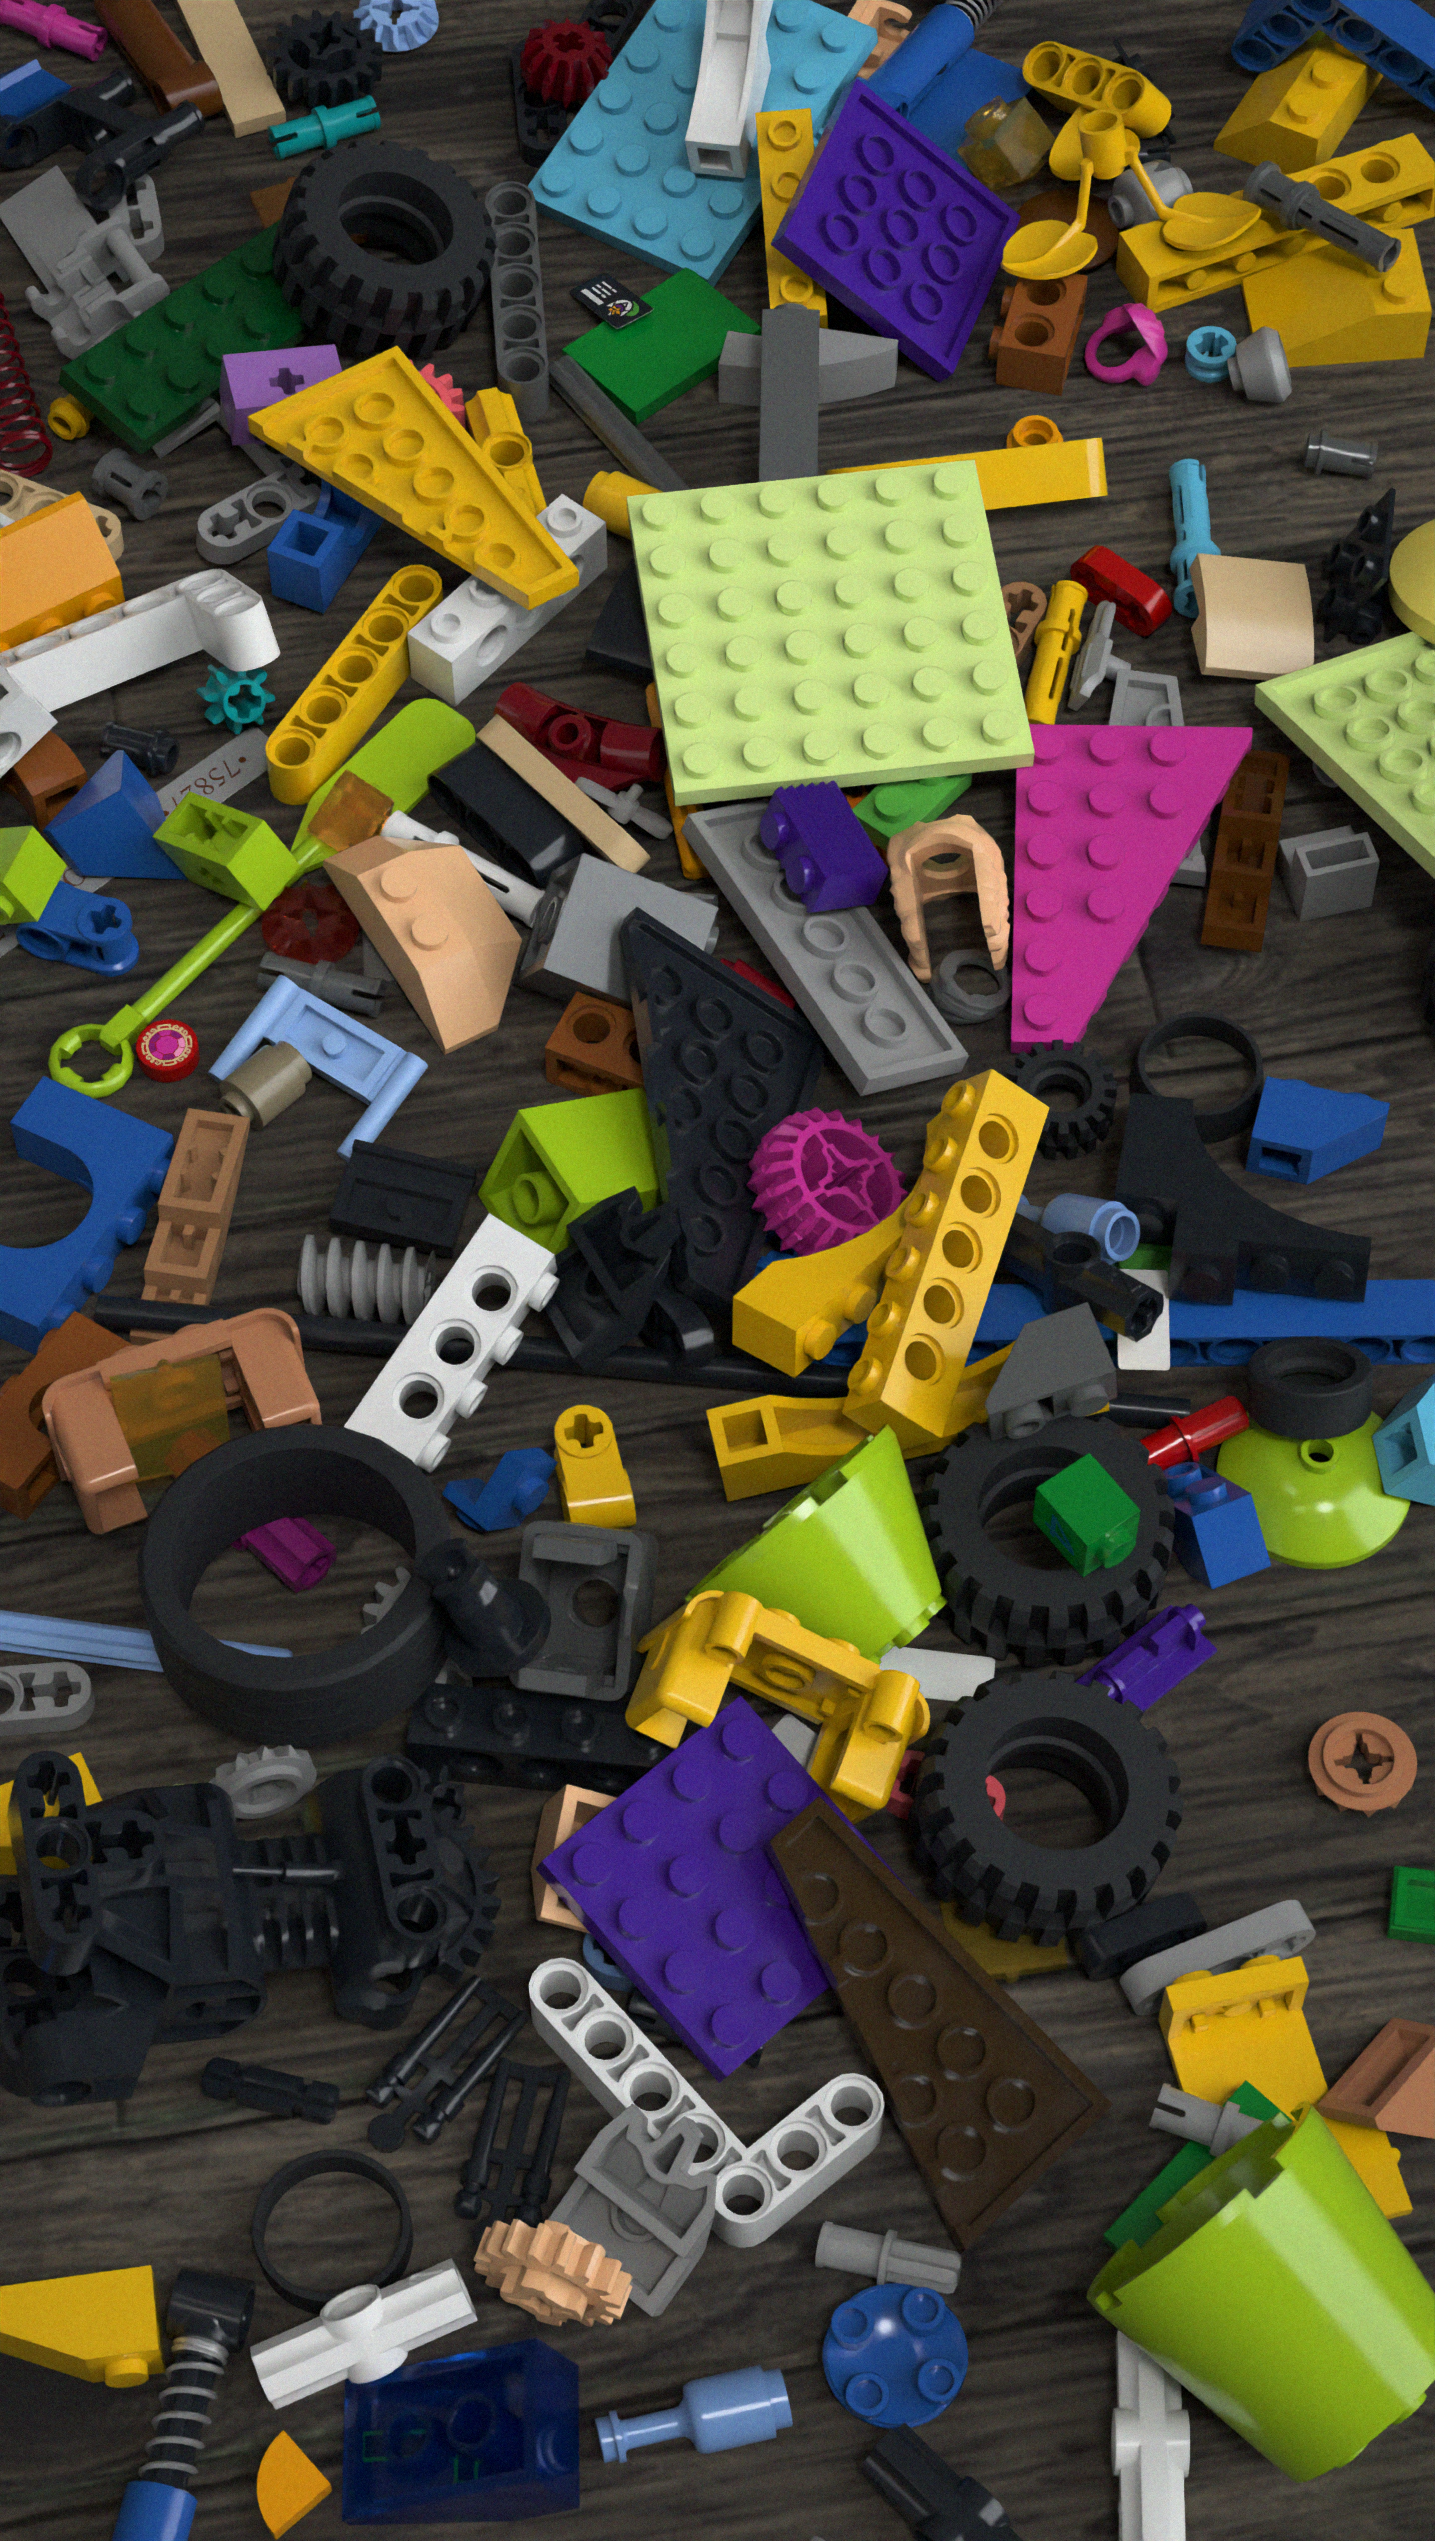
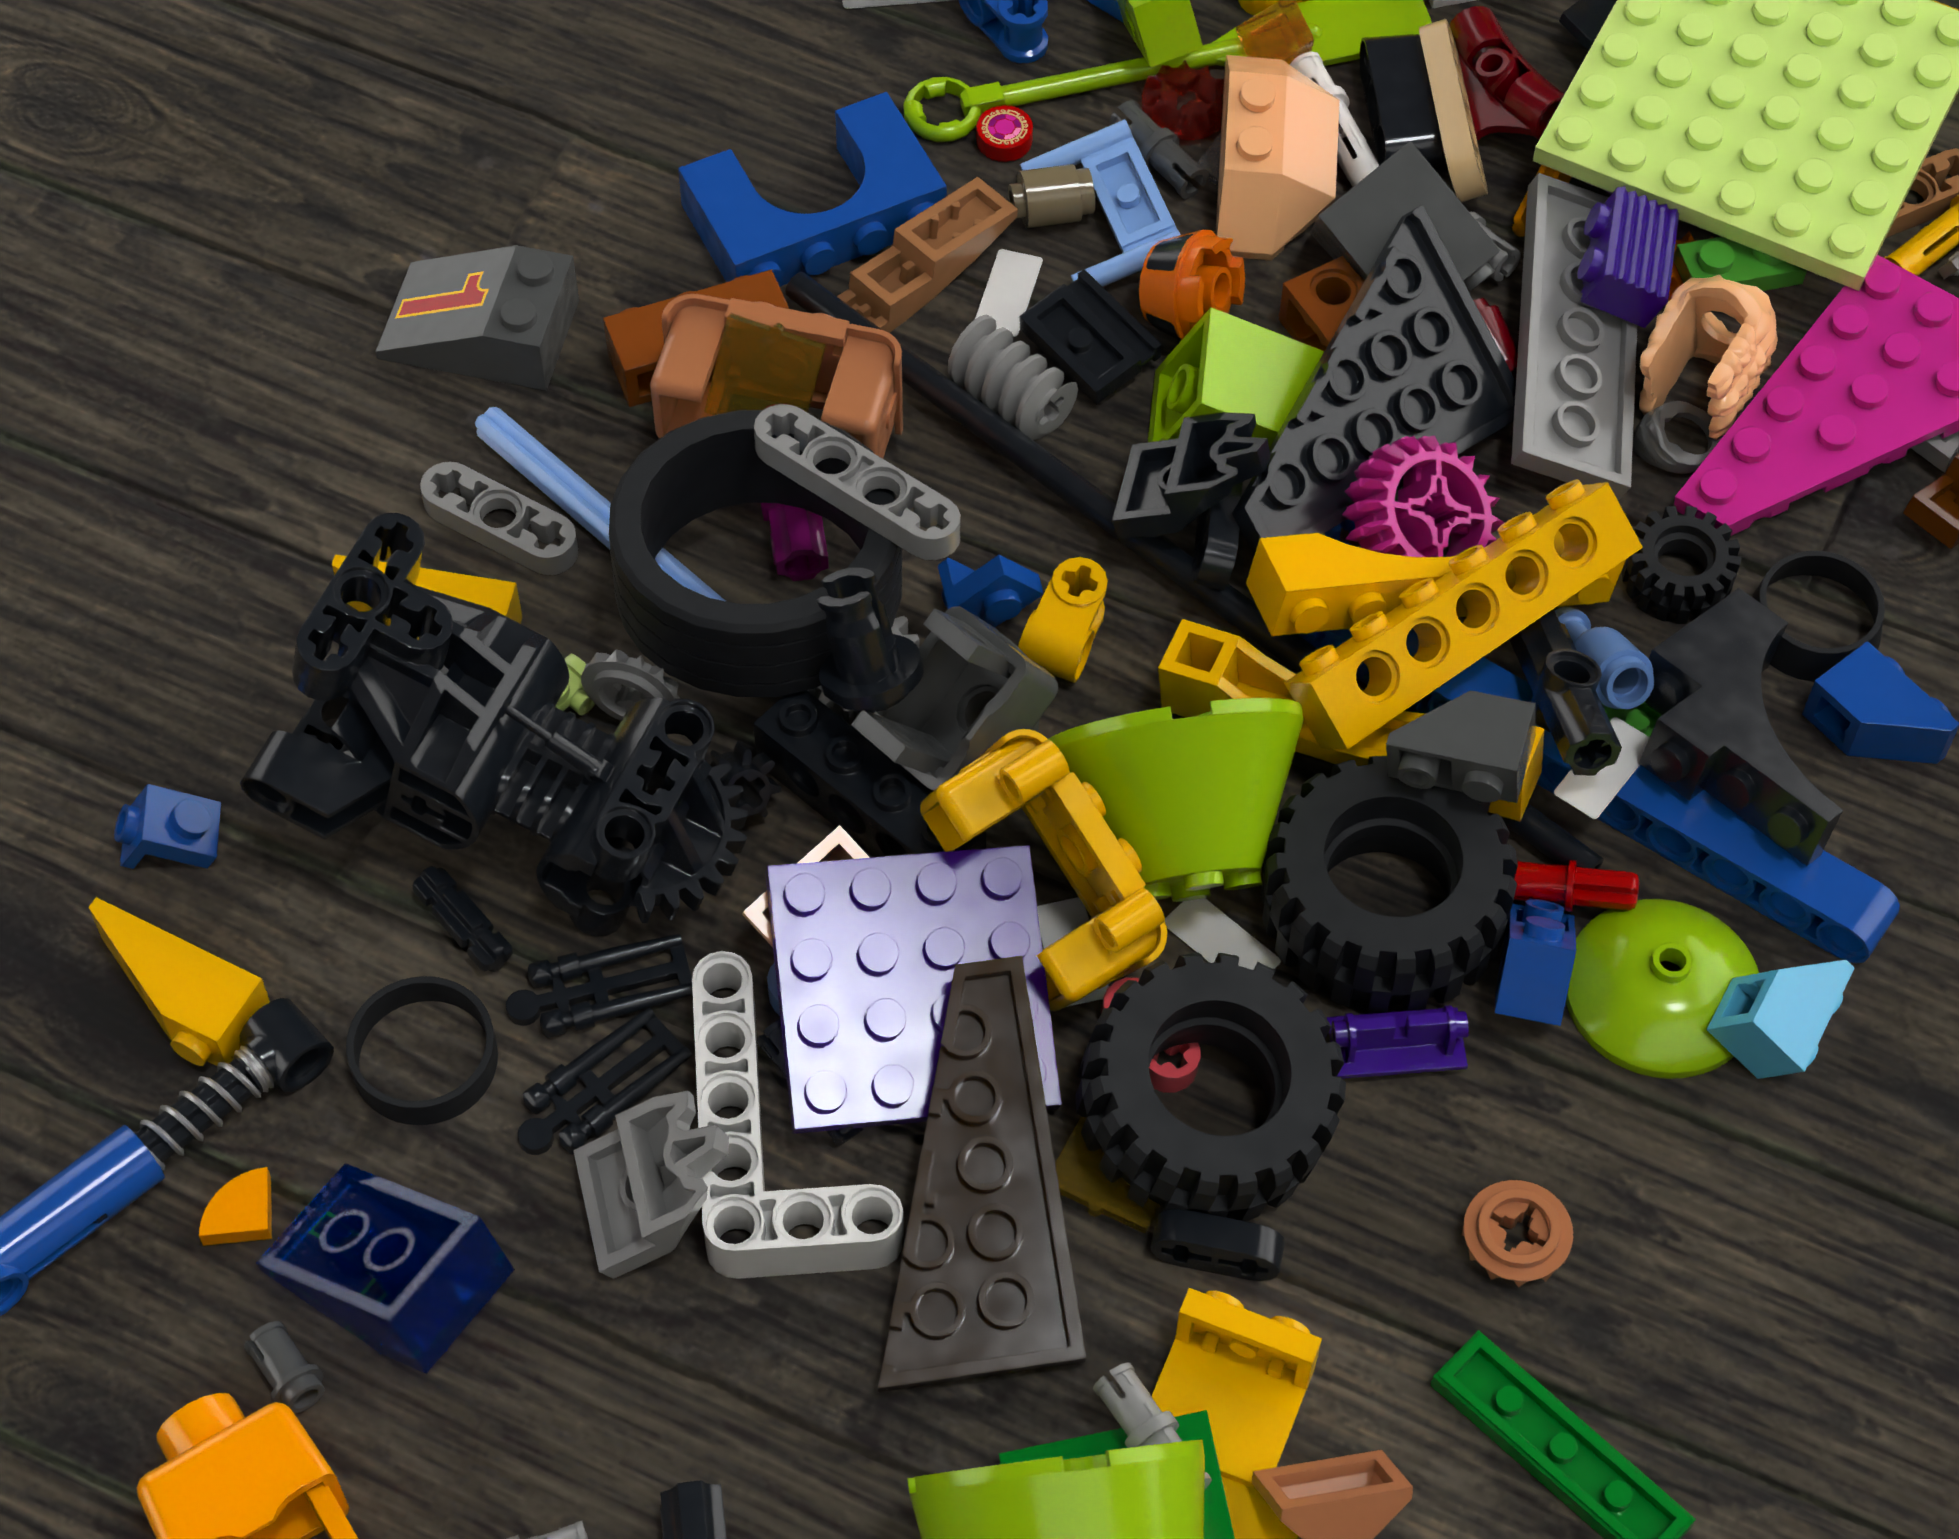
camera: 35 degrees right, 0 degrees up
white piece [250,2258,478,2410] -> none
white brick [344,1213,560,1473] -> none
light nougat gear [473,2219,632,2327] -> none
light grey piece [574,777,674,839] -> none
medium blue piece [595,2364,793,2463] -> none
light grey axle [815,2221,962,2294] -> none
blue dish [823,2283,968,2429] -> none
green brick [1032,1452,1141,1577] -> none
light grey beam [1120,1900,1316,2016] -> none
black tyre [1247,1336,1373,1440] -> none
none -> light grey beam [754,404,961,560]
none -> white sticker [975,249,1043,337]
none -> orange cone [1139,230,1245,341]

